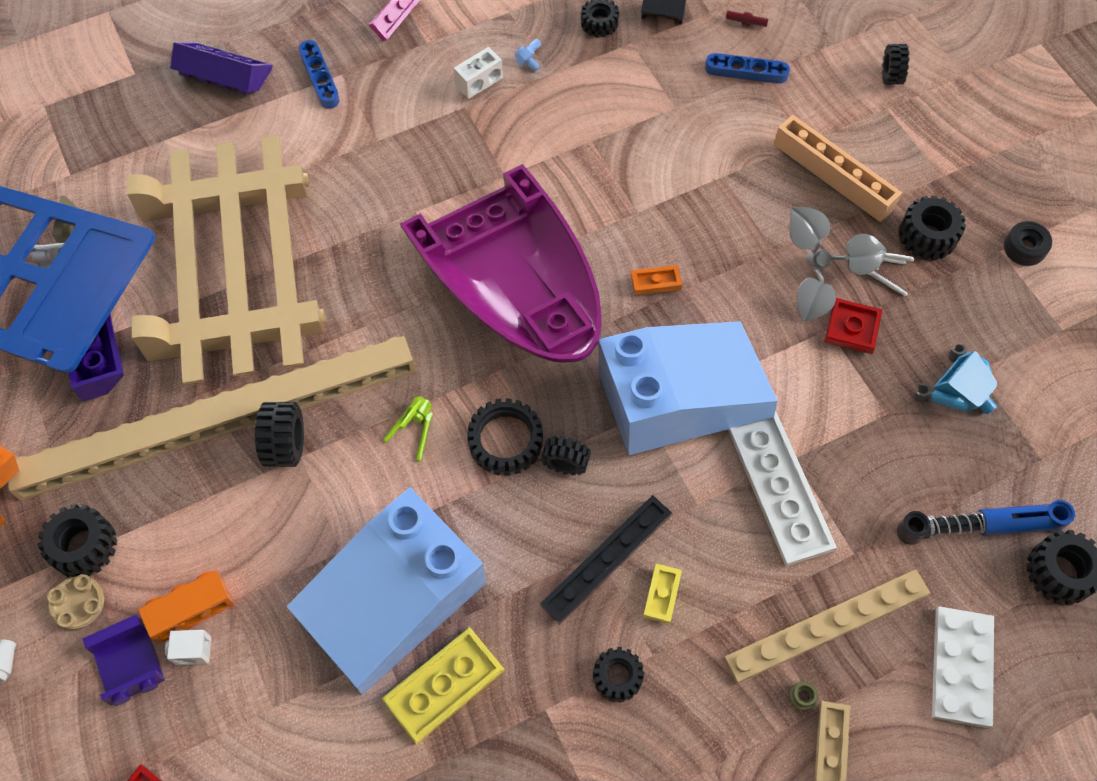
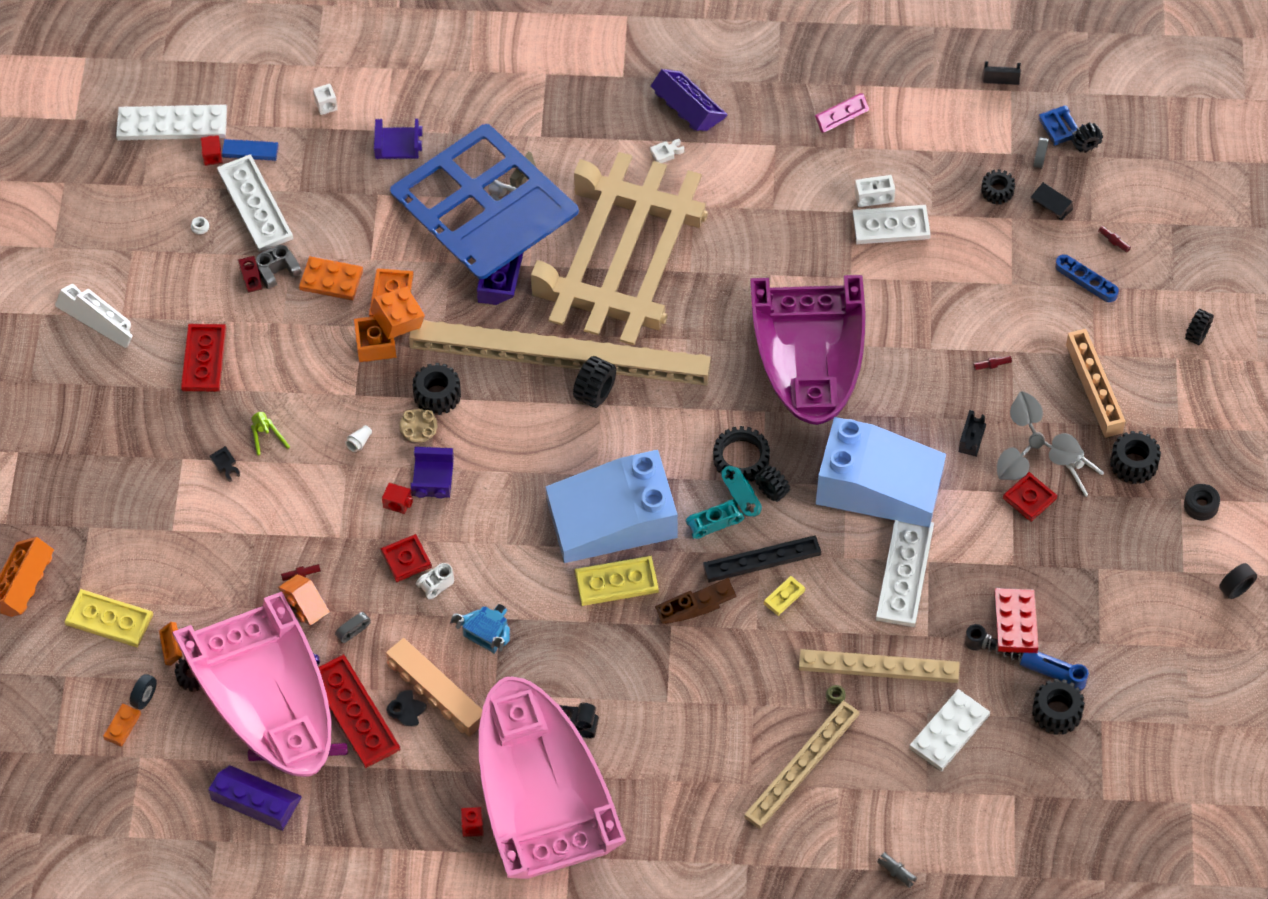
camera: 30 degrees right, 5 degrees down
orange brick [138,570,235,644] -> none
white brick [165,630,211,665] -> none
blue beam [299,40,340,109] -> none
lime plant [383,396,434,462] -> none
light blue piece [514,39,541,72] -> none
black tyre [593,647,644,702] -> none
orange plate [630,265,682,296] -> none
torso [914,344,997,414] -> none
none -> red brick [382,482,413,514]
none -> white plate [650,139,684,163]
none -> reddish brown slope [655,578,737,624]
none -> teal piece [685,499,745,539]
none -> teal piece [721,466,762,517]
none -> white plate [852,205,930,244]
none -> black hinge [958,410,986,457]
none -> dark red bar [973,355,1012,371]
none -> plate [994,588,1038,653]

